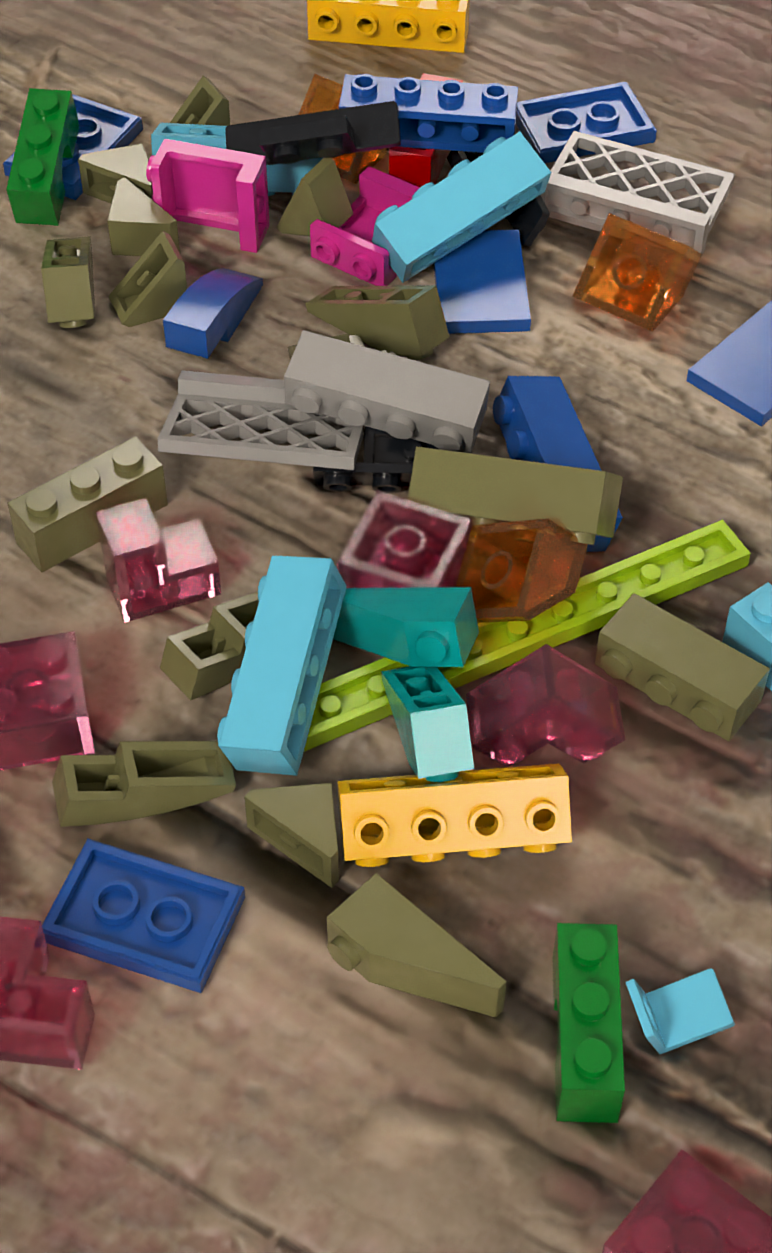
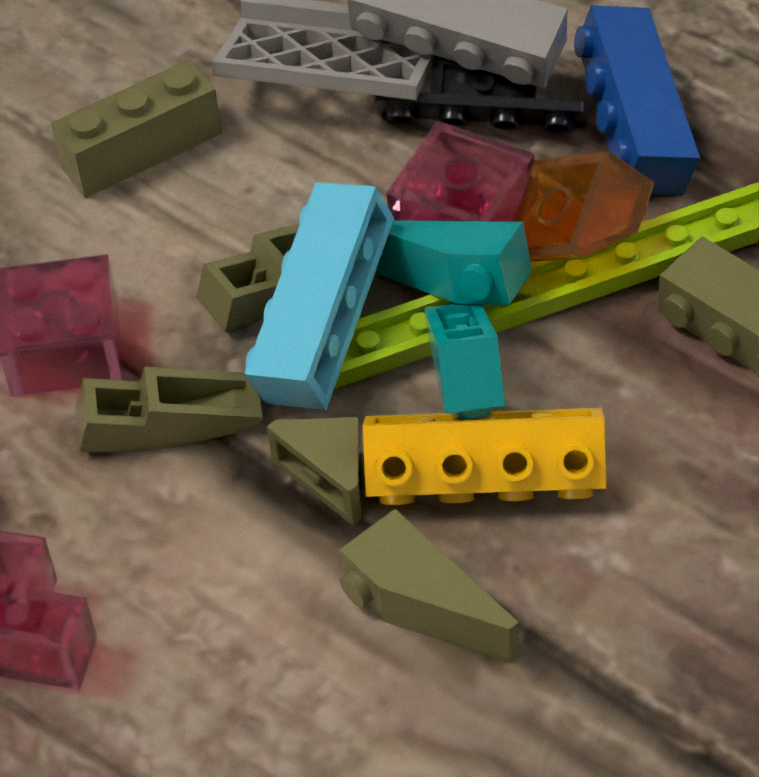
camera: 10 degrees right, 0 degrees up
blue tile [39,838,245,993] -> none
clear pink brick [96,498,221,623] -> none
olive brick [406,446,623,545] -> none
clear pink brick [466,644,626,767] -> none
green arch [552,923,625,1123] -> none
medium azure bracket [626,968,735,1054] -> none

